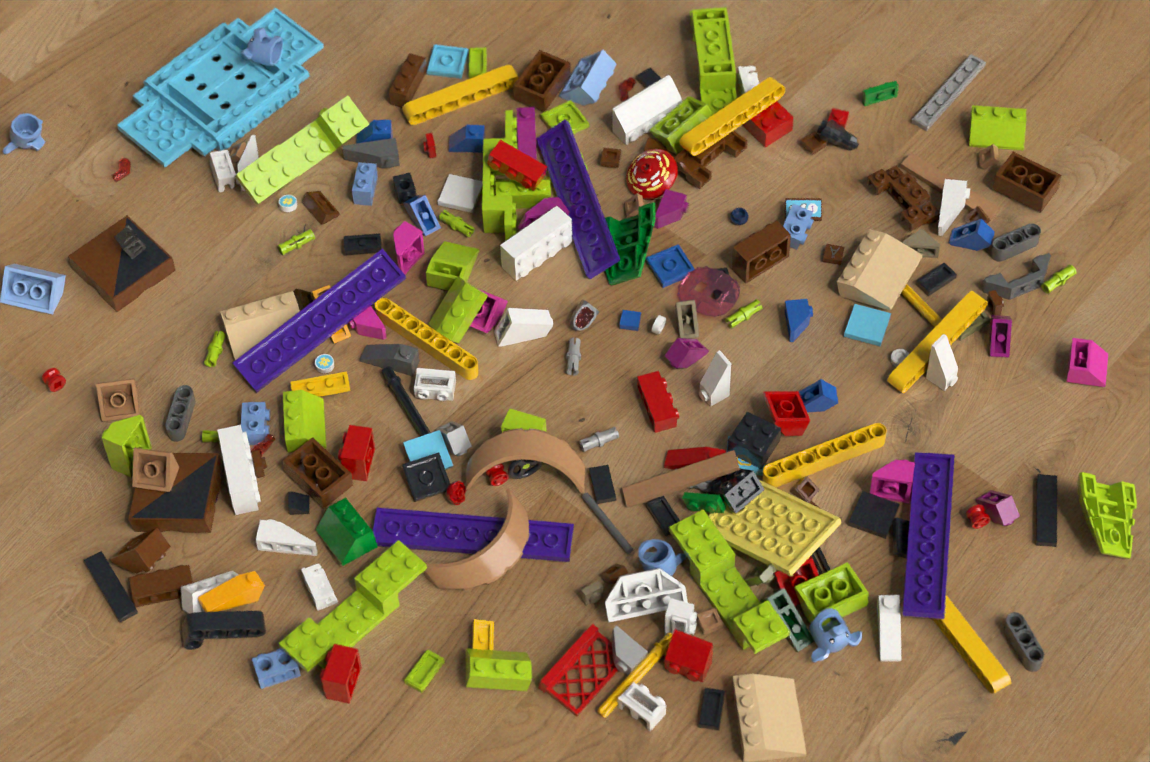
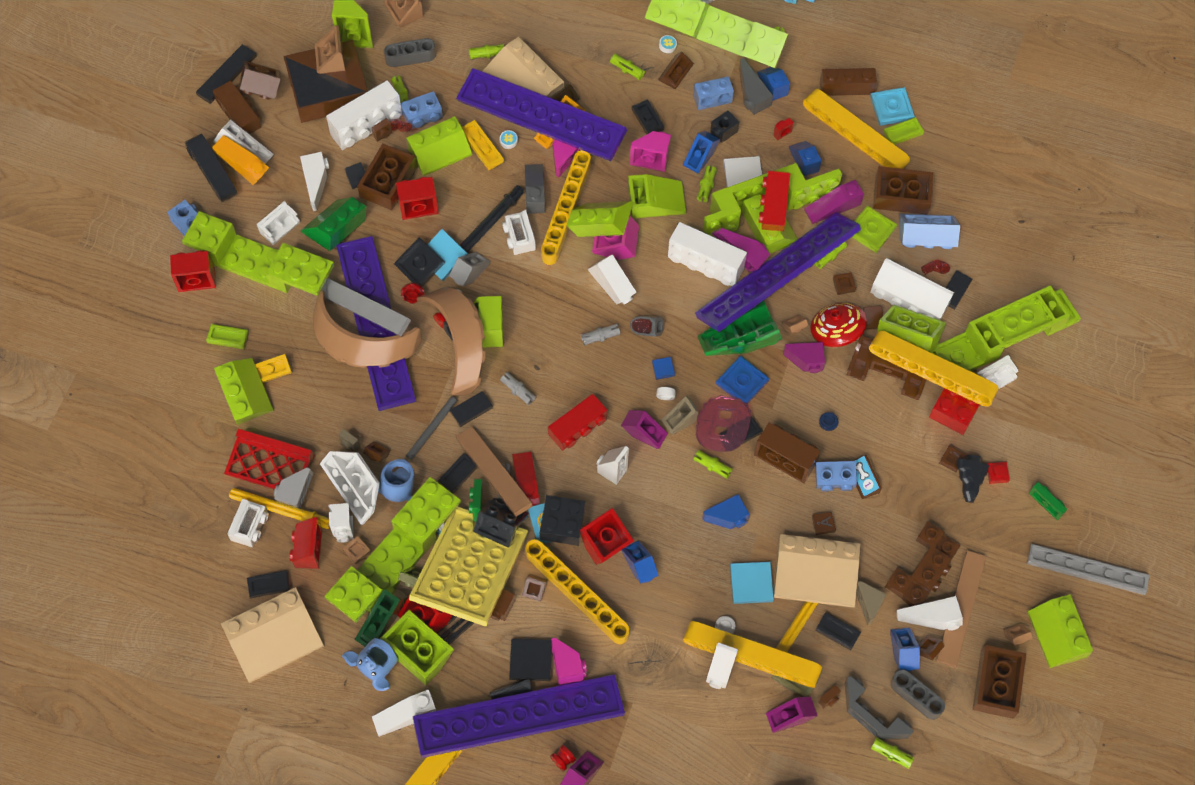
camera: 65 degrees right, 10 degrees up
none -> light grey tile [322,278,411,336]

